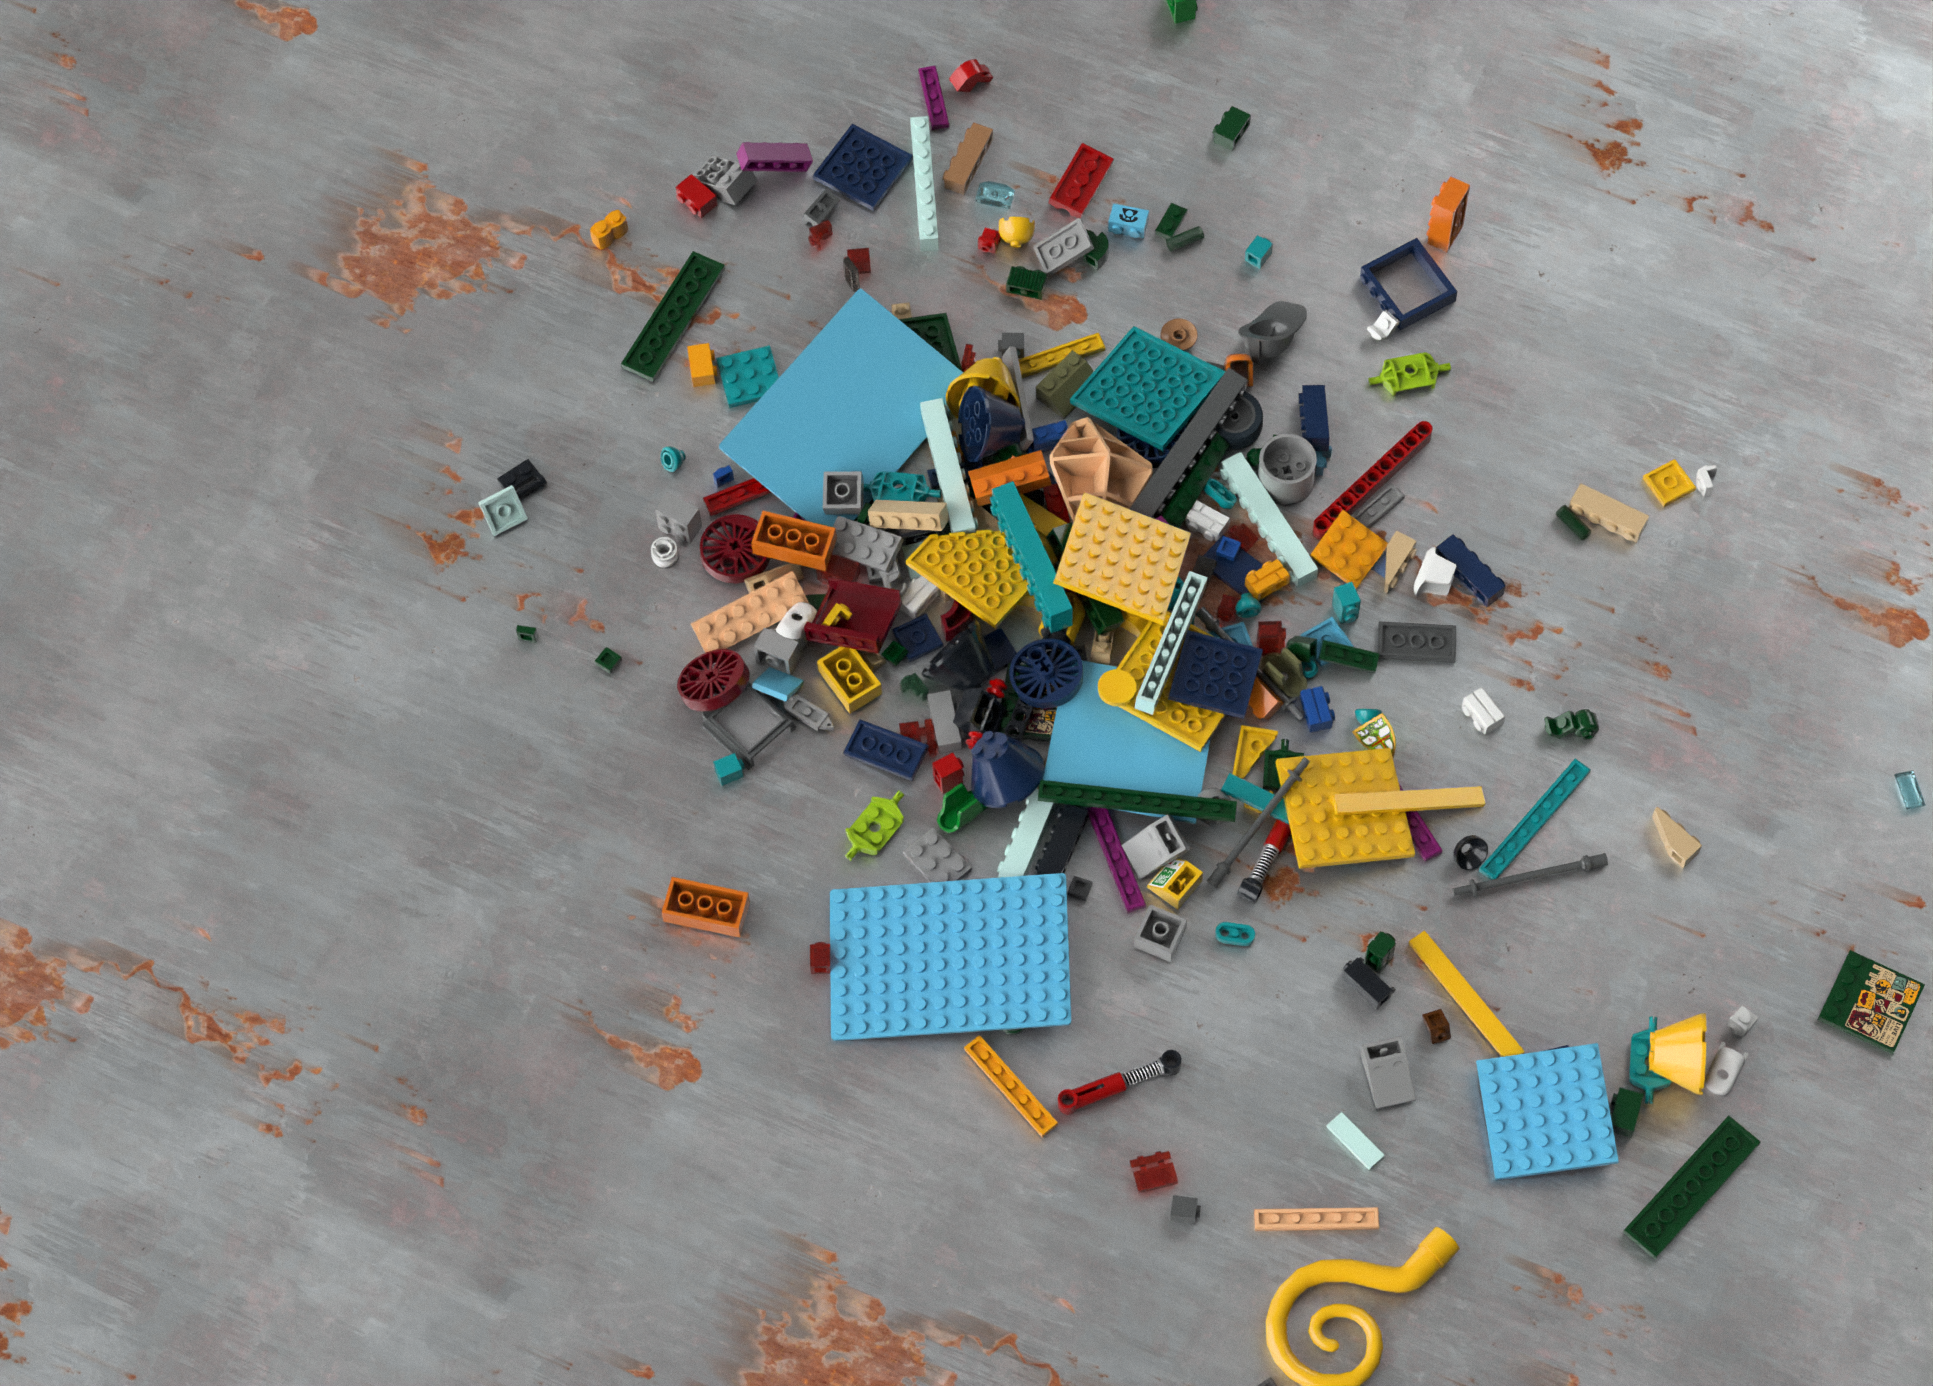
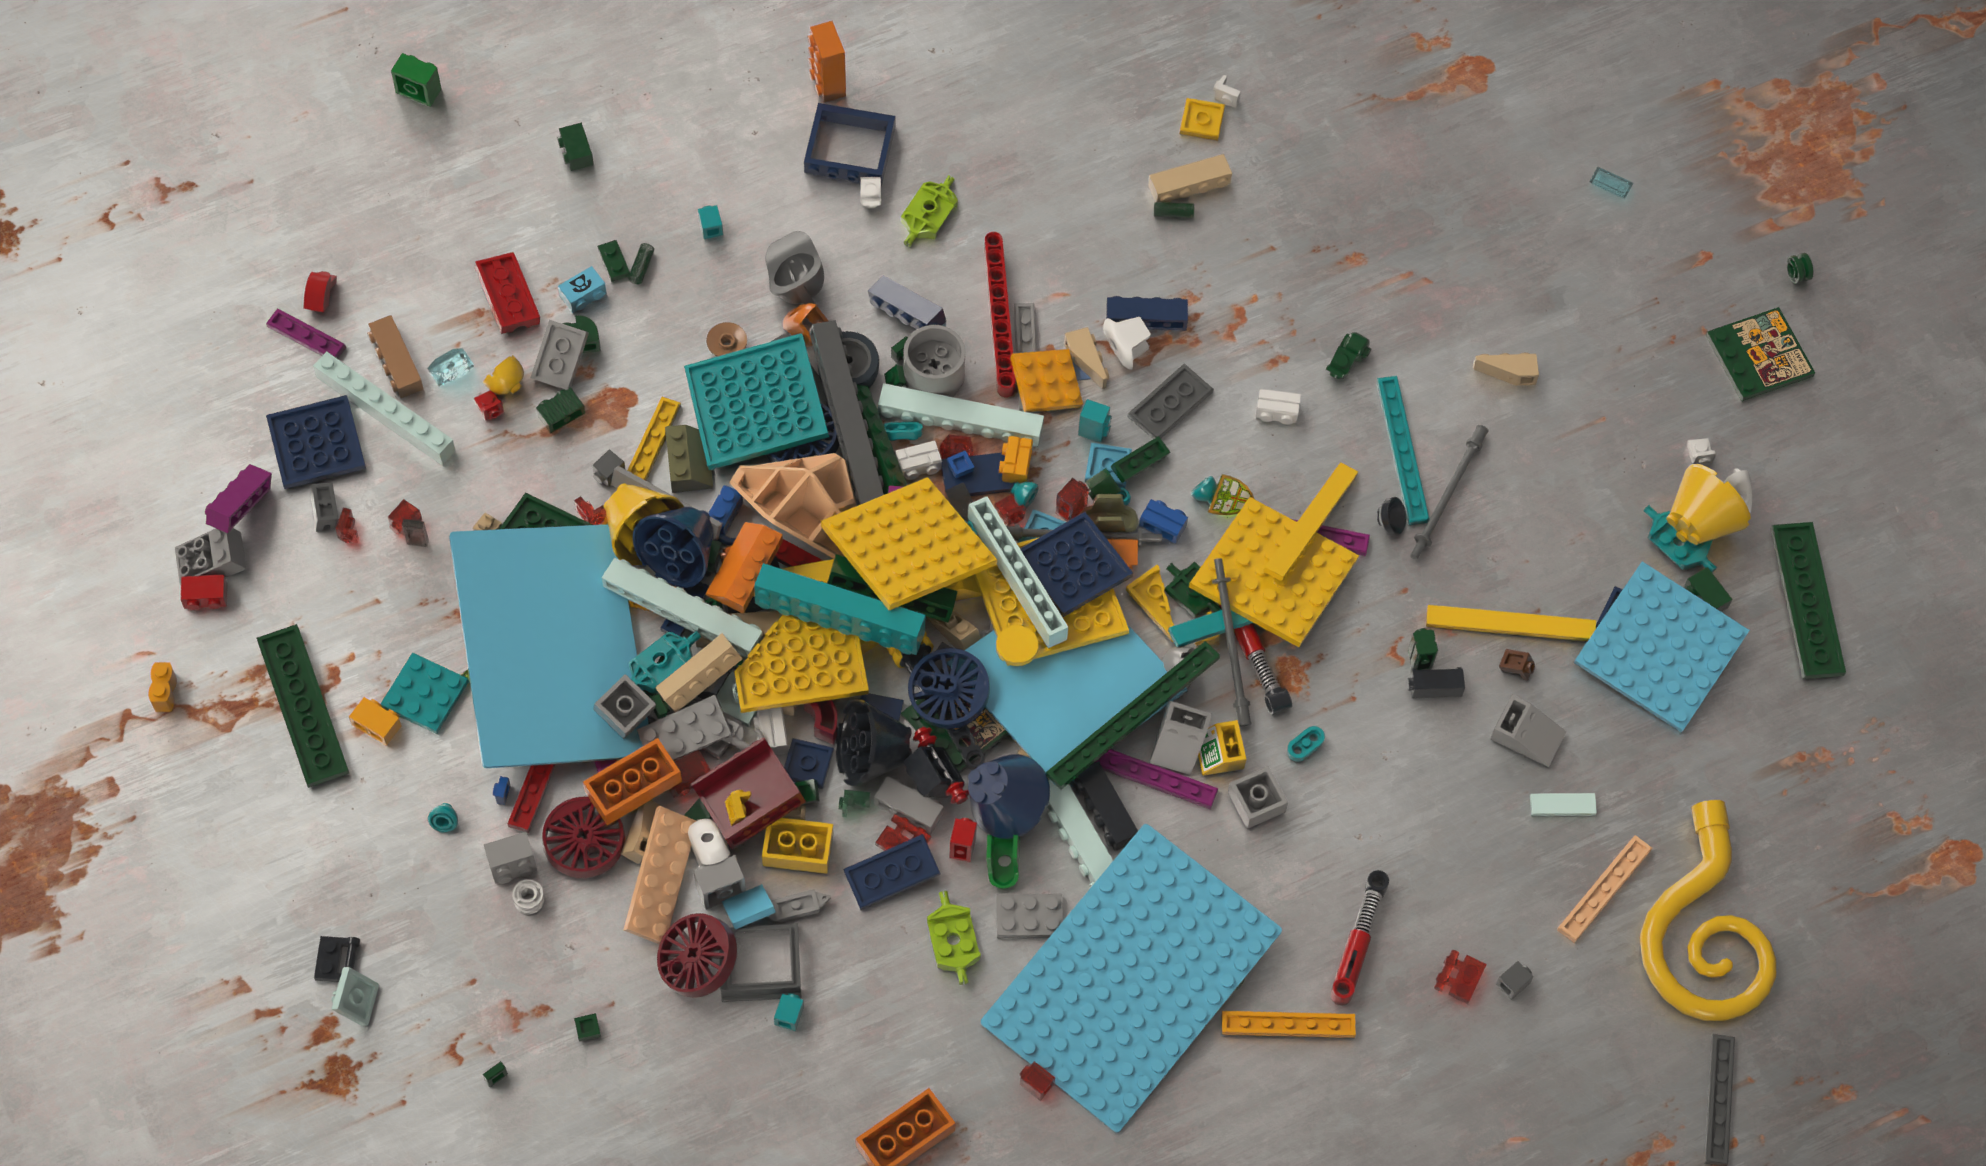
camera: 55 degrees left, 0 degrees up
dark grey tile [1067,876,1093,901] -> none

